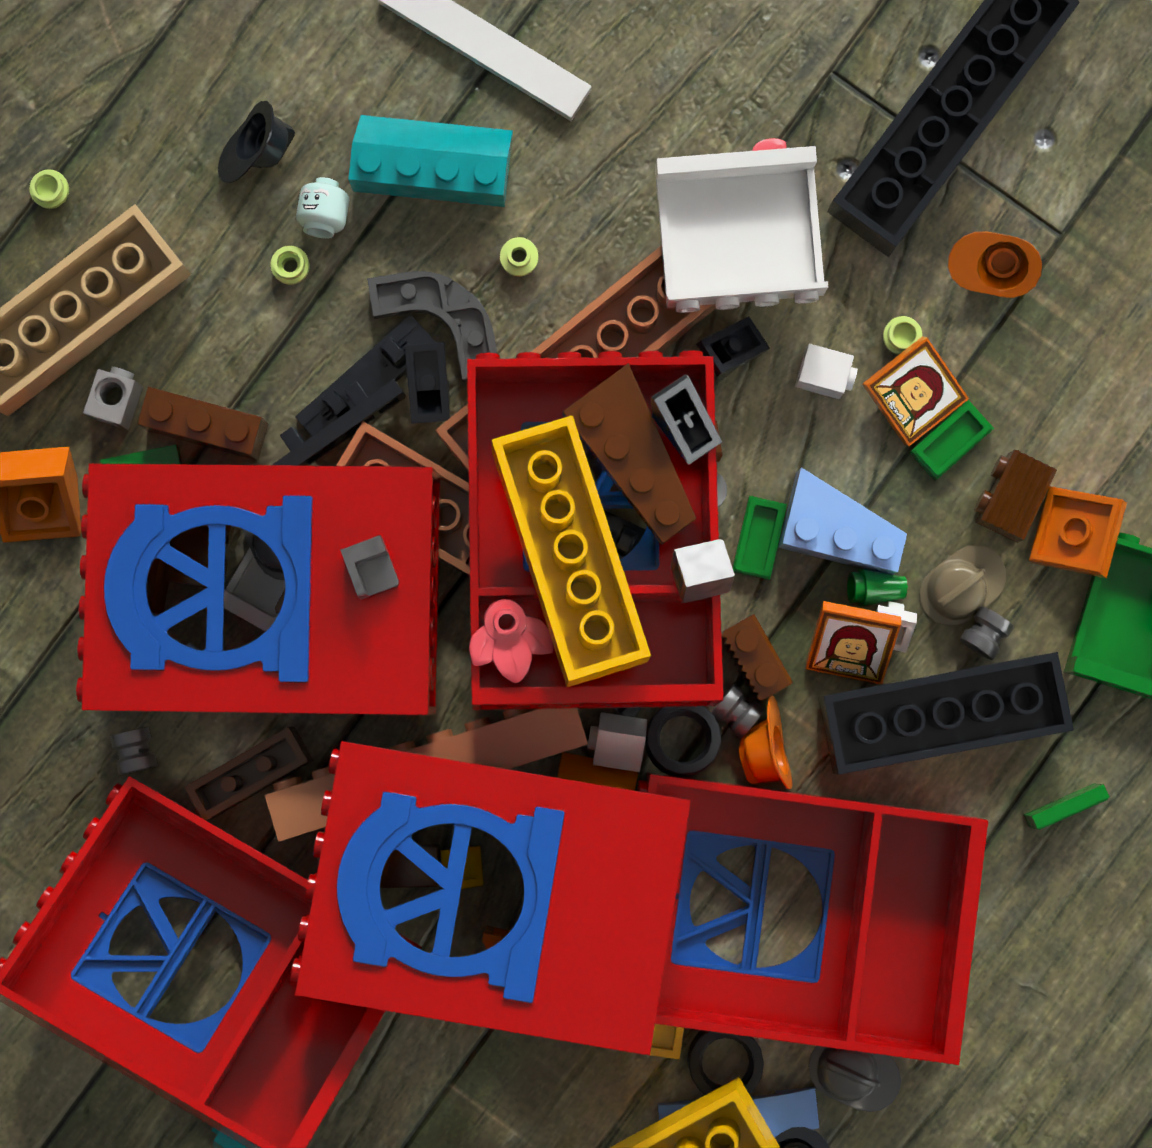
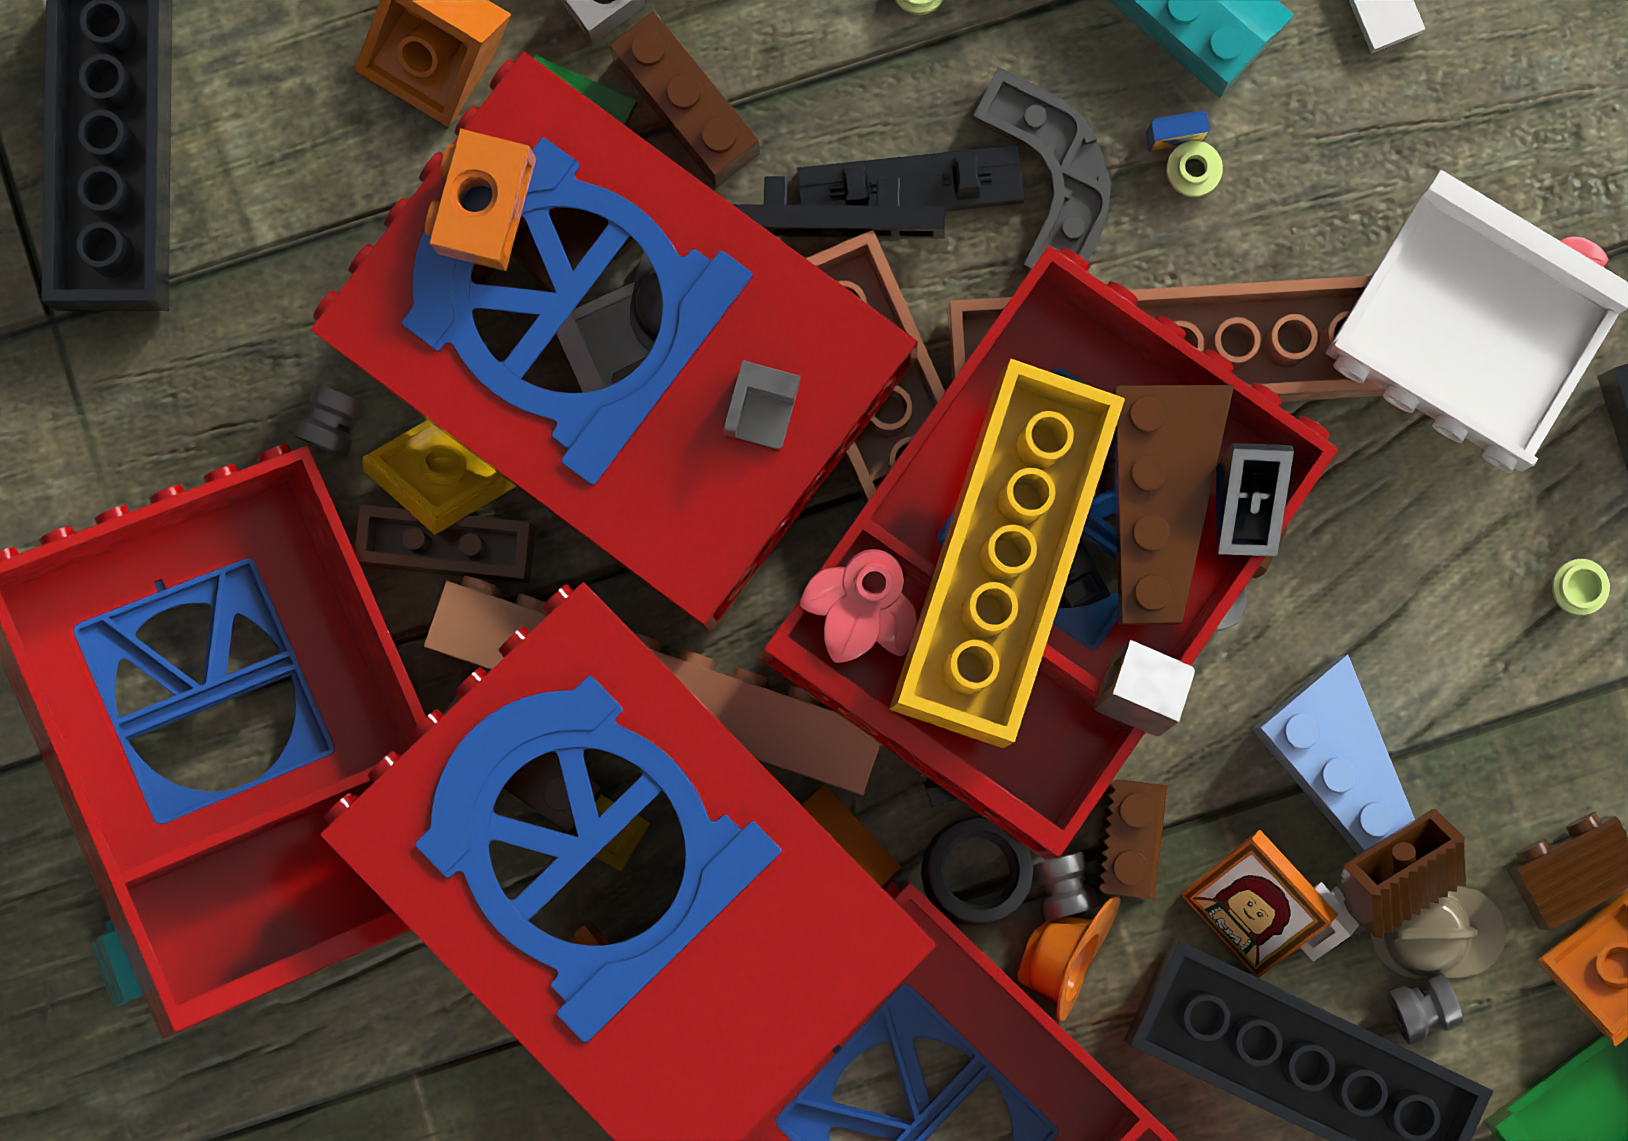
camera: 35 degrees right, 0 degrees up
black slope [405,342,451,424] -> none
white brick [587,712,647,772] -> none
black slope [696,316,770,381] -> none
green tile [732,495,787,581] -> none
white brick [795,344,857,399] -> none
green cone [847,568,908,607] -> none
tile [862,336,969,446] -> none
green tile [909,400,994,481] -> none
none -> yellow tile [362,420,516,535]
none -> orange brick [425,129,536,271]
none -> blue tile [1145,111,1210,152]
none -> reddish brown brick [1340,809,1467,938]

